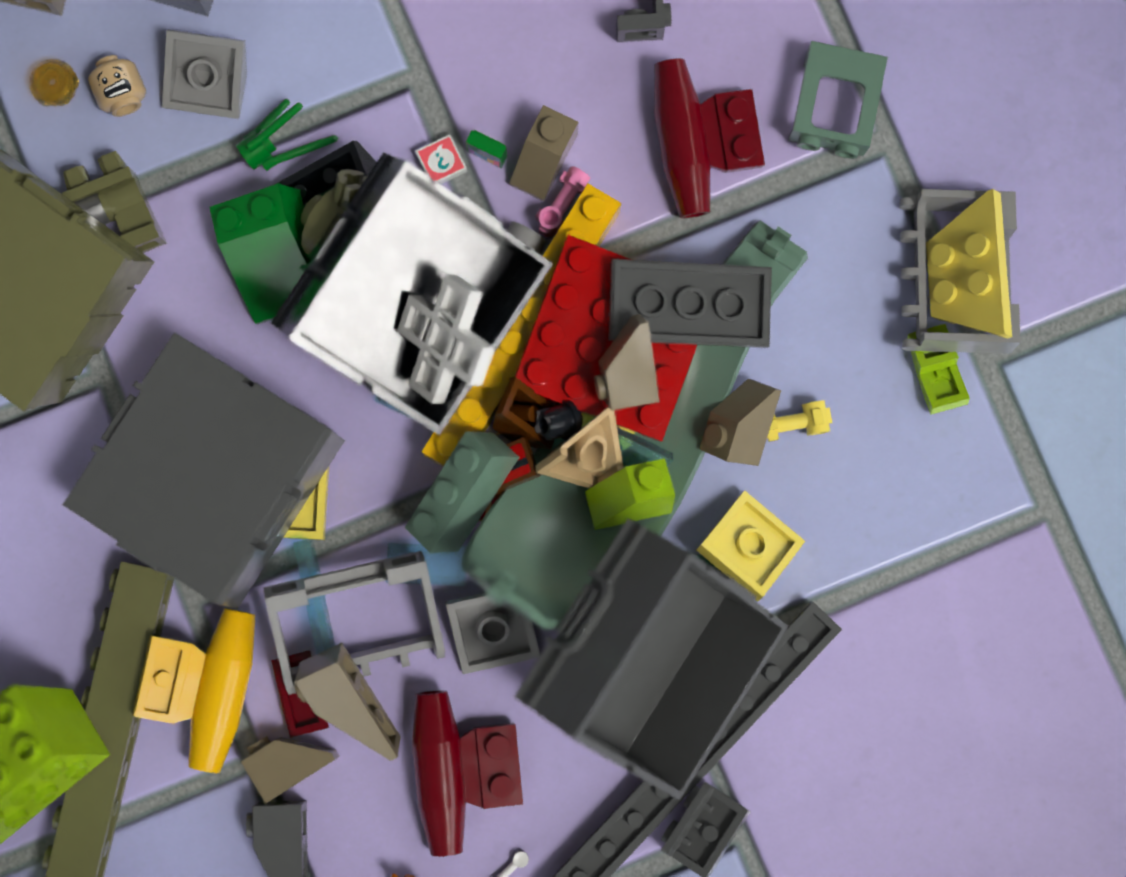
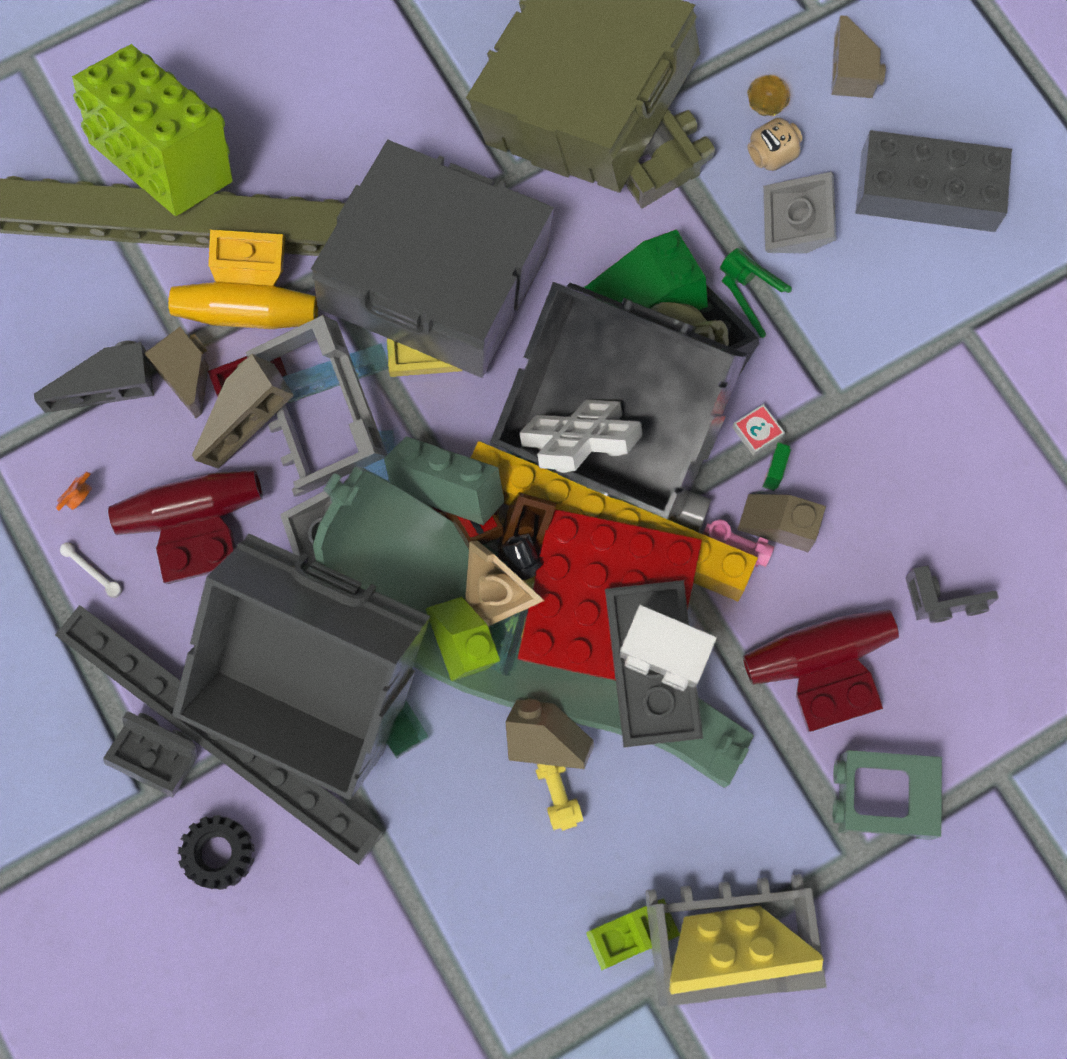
camera: 85 degrees right, 10 degrees down
dark tan slope [594,314,659,411] -> none
light yellow plate [696,490,805,602] -> none
none -> black tyre [178,815,255,890]
none -> white brick [620,605,717,691]

